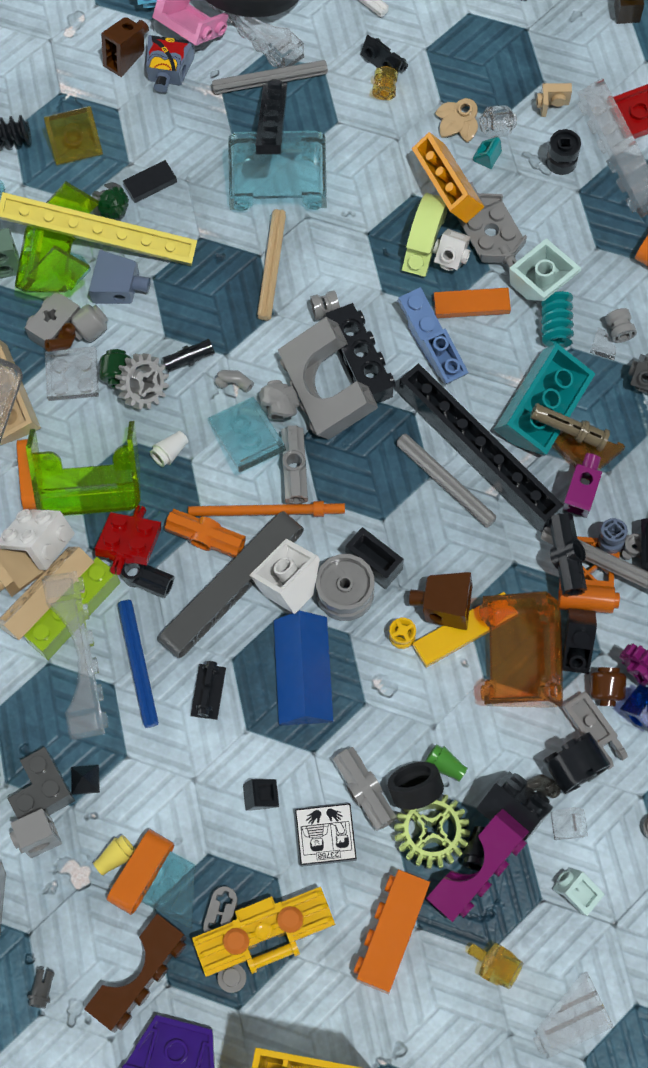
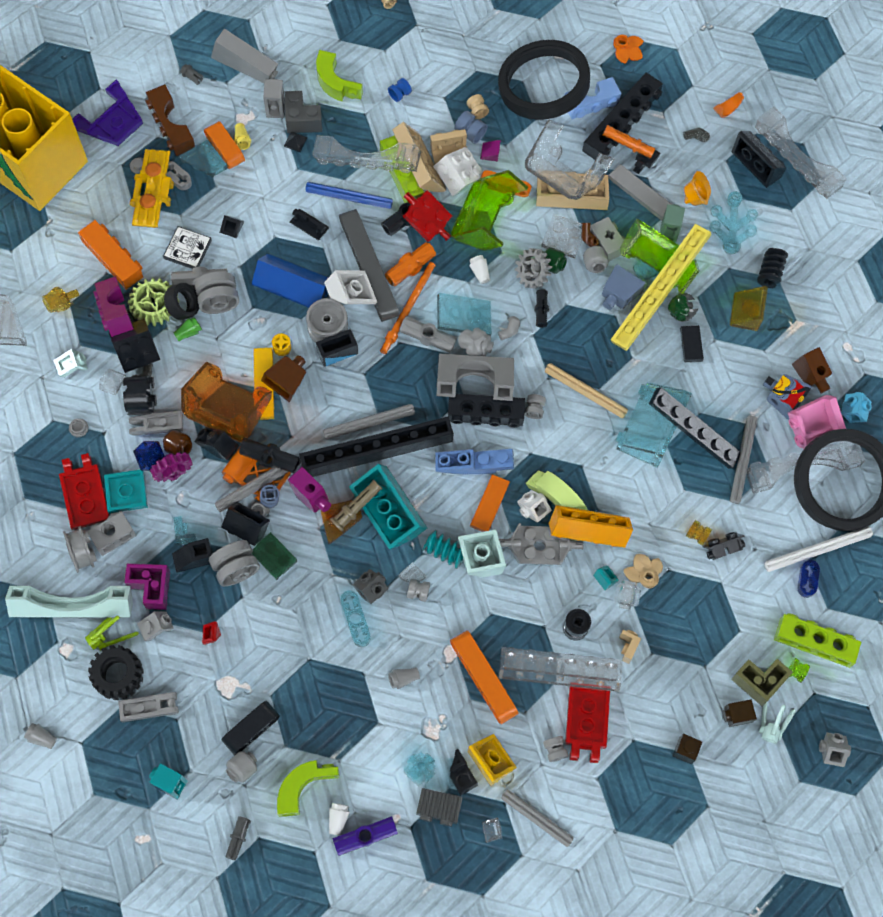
camera: 110 degrees right, 0 degrees up
none -> light grey wheel [195,271,239,314]

